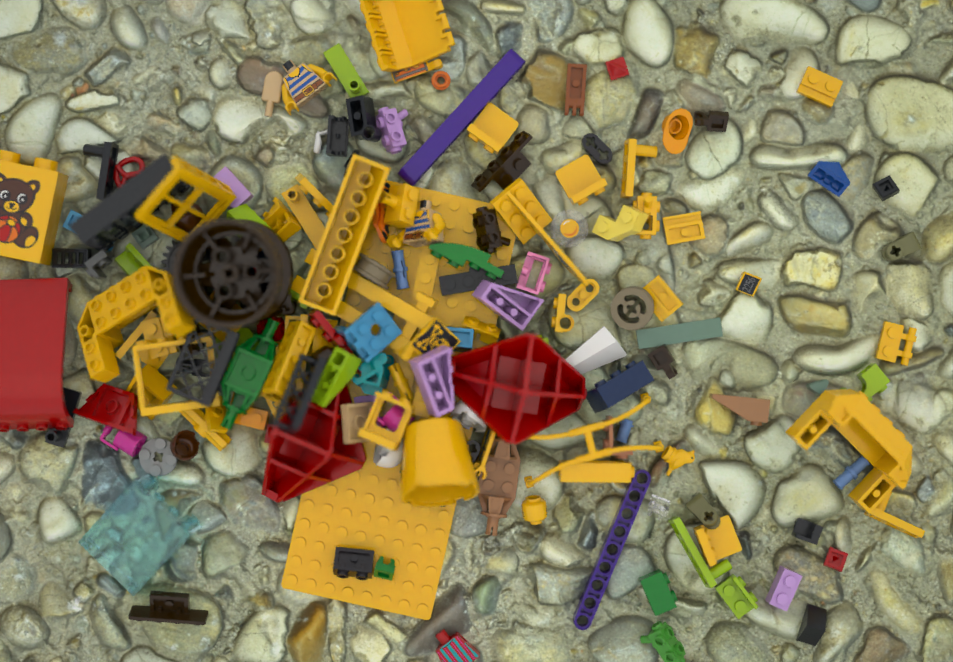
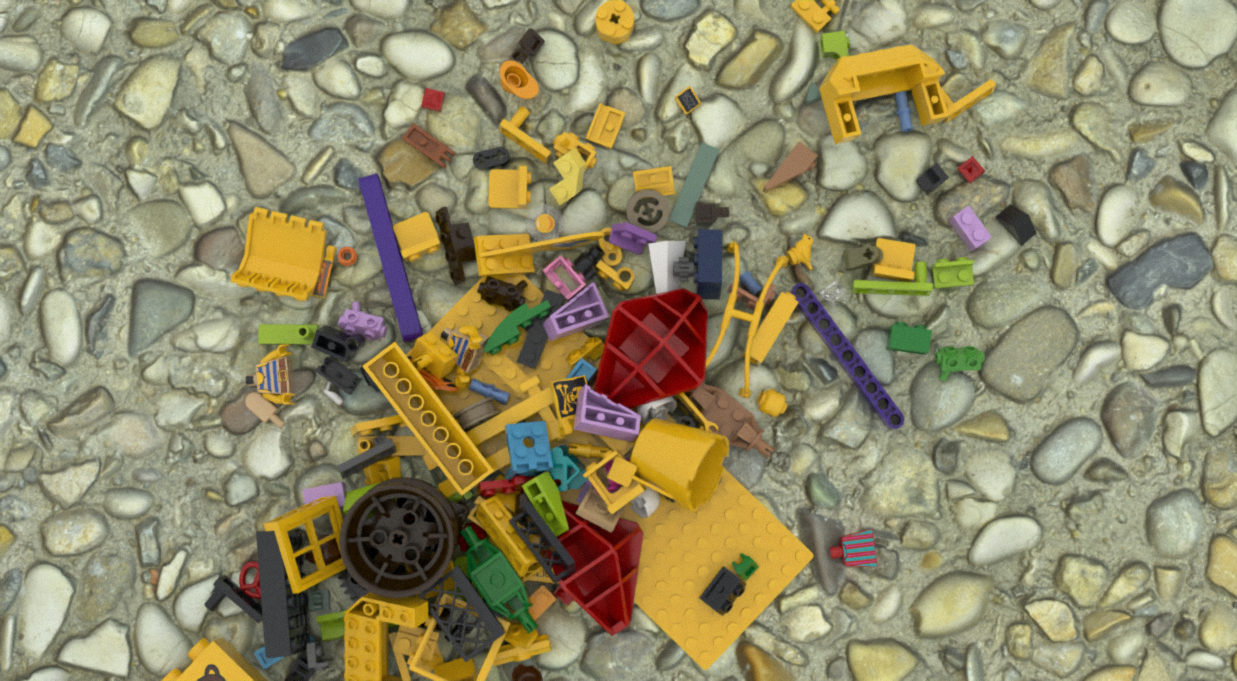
camera: 55 degrees left, 5 degrees down
none -> dark grey hinge [337,434,397,479]
none -> black piece [574,243,605,281]
none -> yellow brick [595,0,634,44]
none -> yellow piece [607,456,673,498]
none -> medium lavender bracket [609,222,657,255]
none -> dark grey gear [673,257,694,281]

